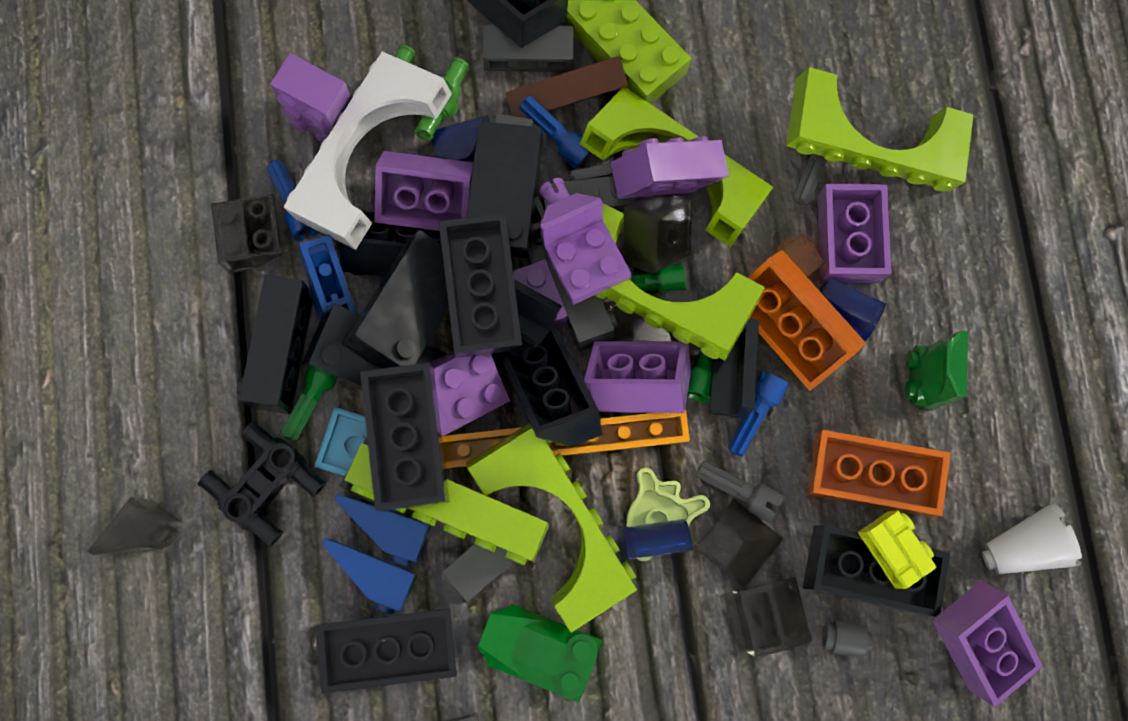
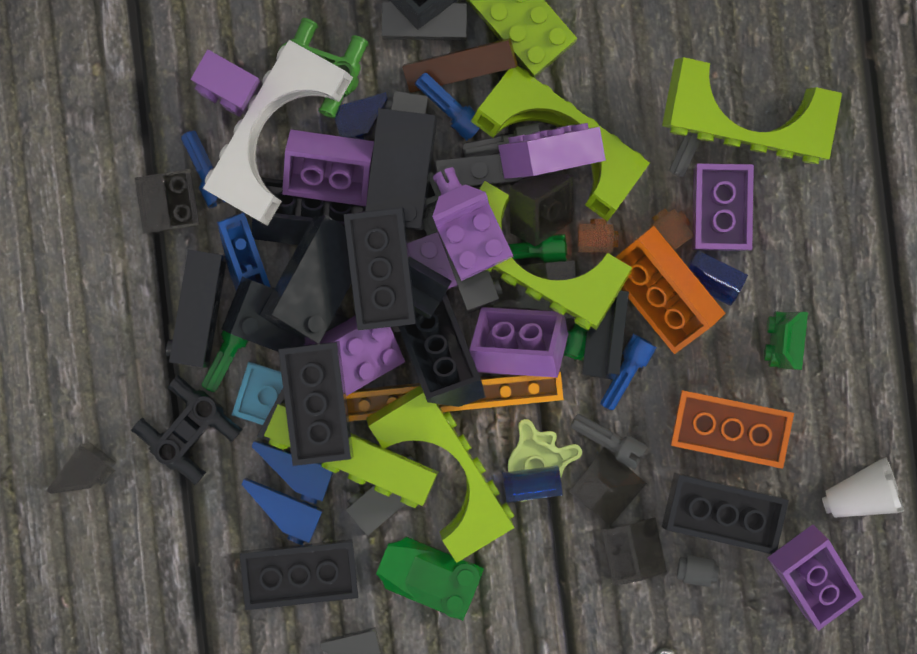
camera: 10 degrees right, 10 degrees up
neon yellow brick [858,510,936,589] -> none
none -> clear orange brick [578,219,619,254]

